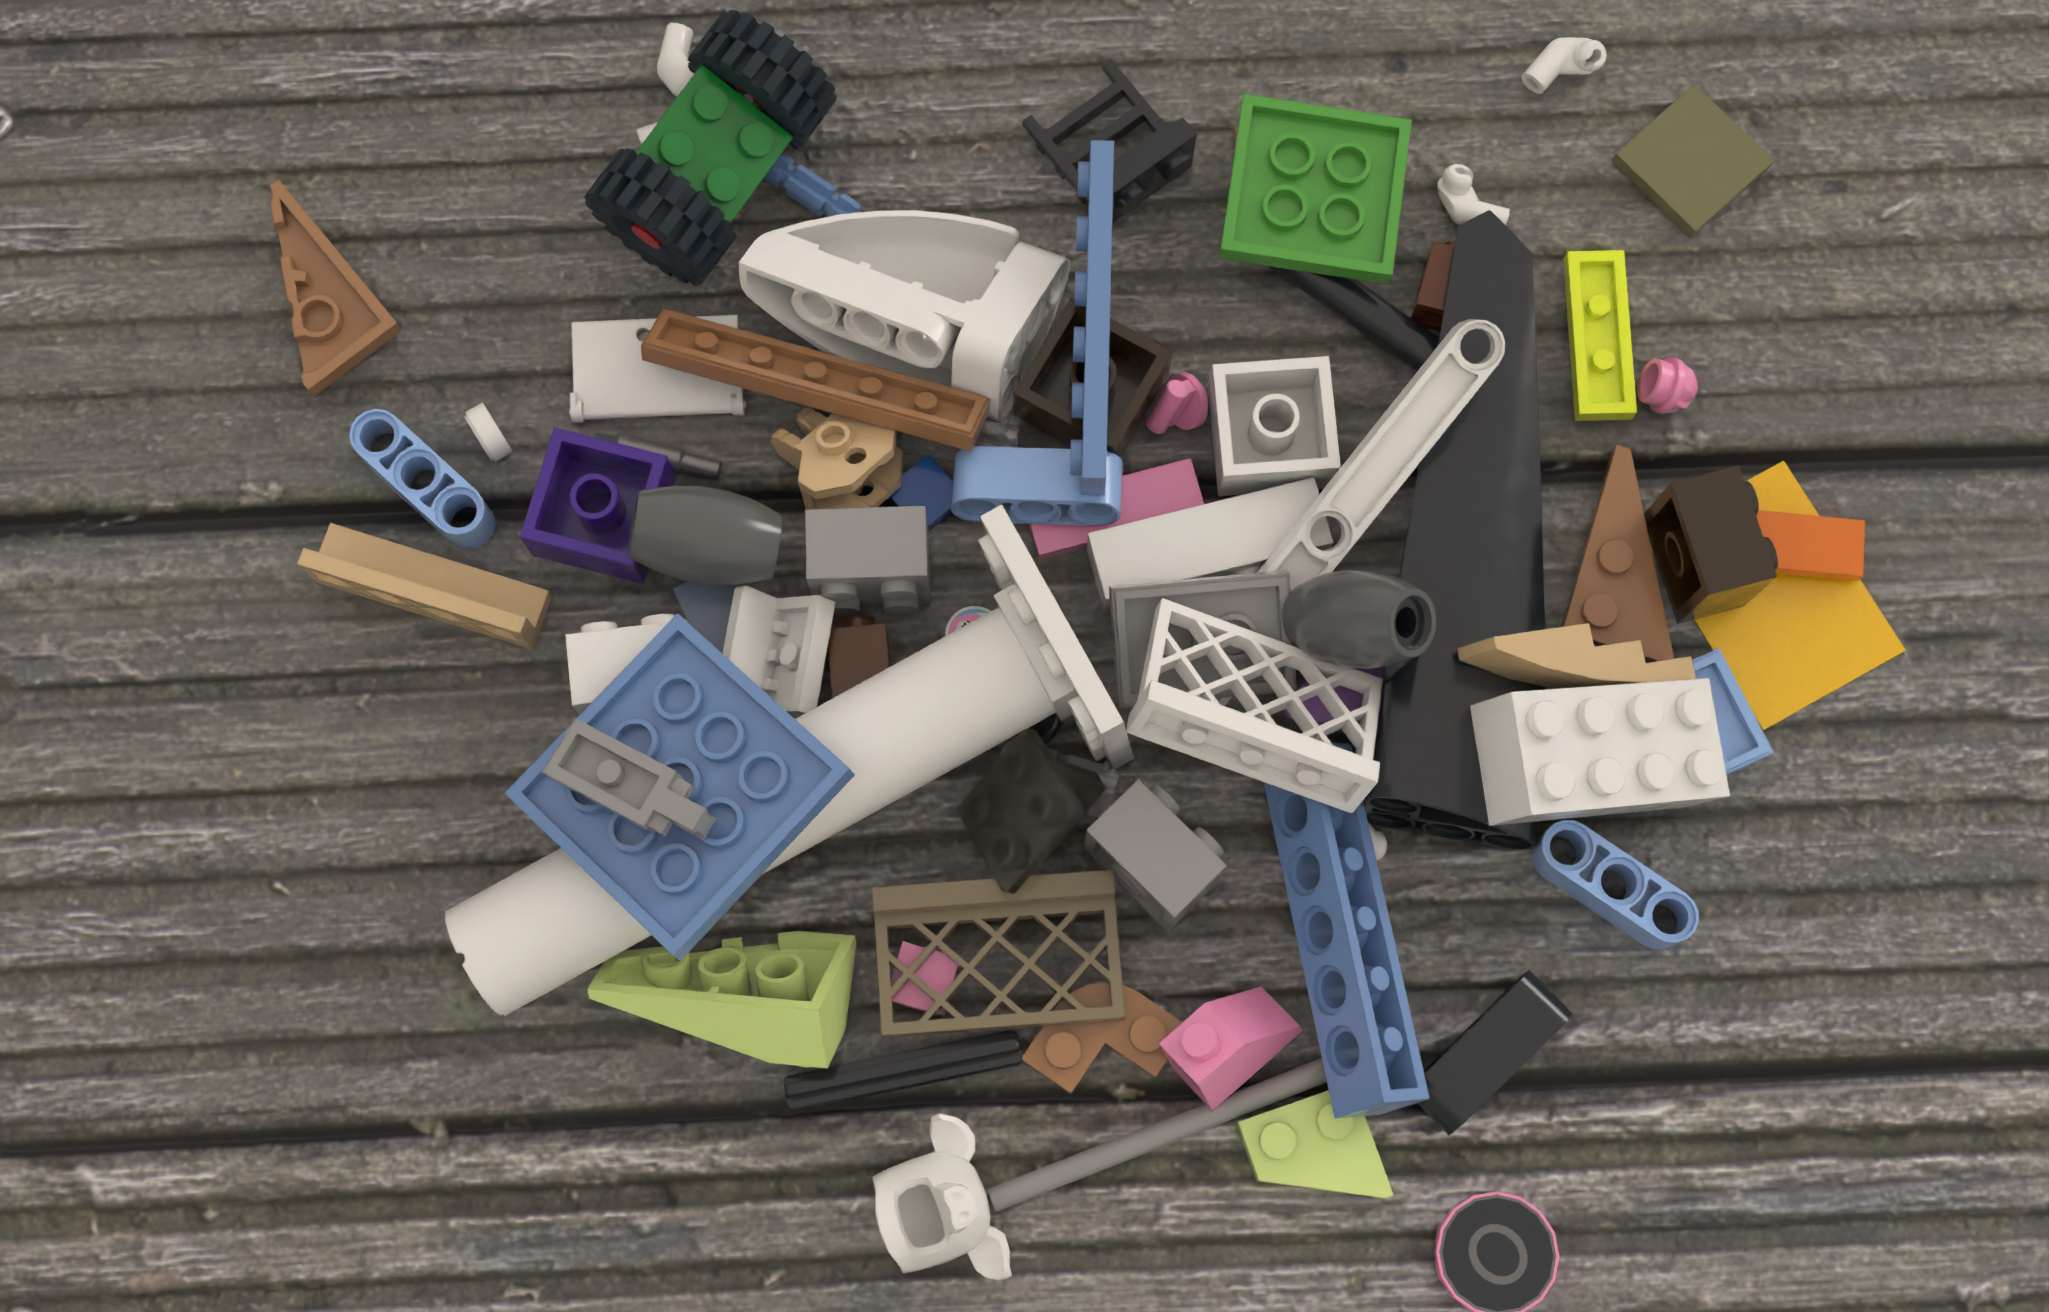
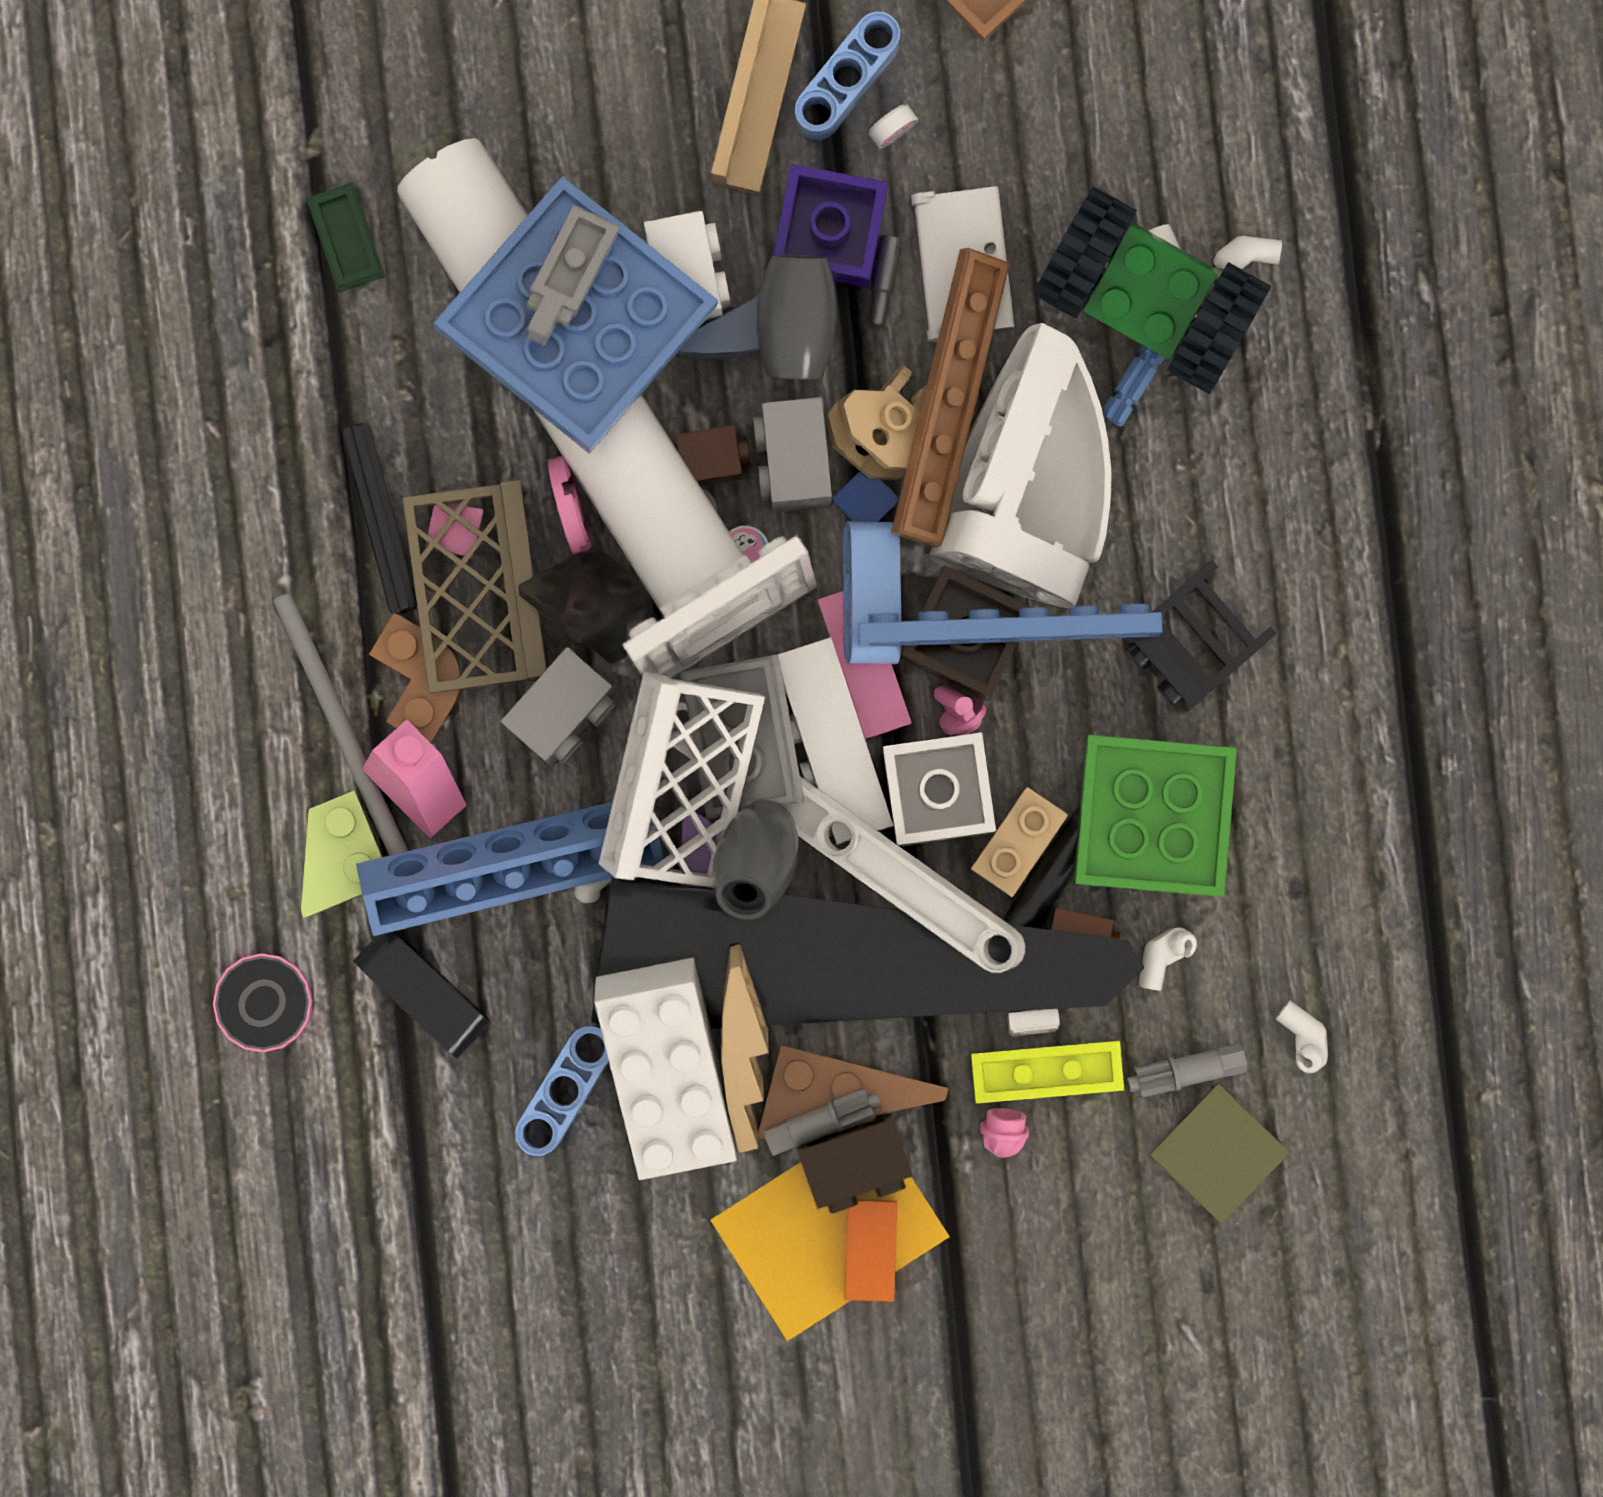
camera: 90 degrees right, 10 degrees up
yellowish green wedge [587,931,856,1069] -> none
white bracket [722,586,835,719] -> none
white piece [872,1113,1012,1280] -> none
light blue tile [1692,648,1774,776] -> none
none -> dark green tile [306,182,385,293]
none -> bright pink tile [548,456,593,555]
none -> light grey piece [764,1088,882,1156]
none -> tan brick [969,787,1068,898]
none -> white tile [1007,1009,1060,1037]
none -> light grey piece [1127,1043,1247,1098]

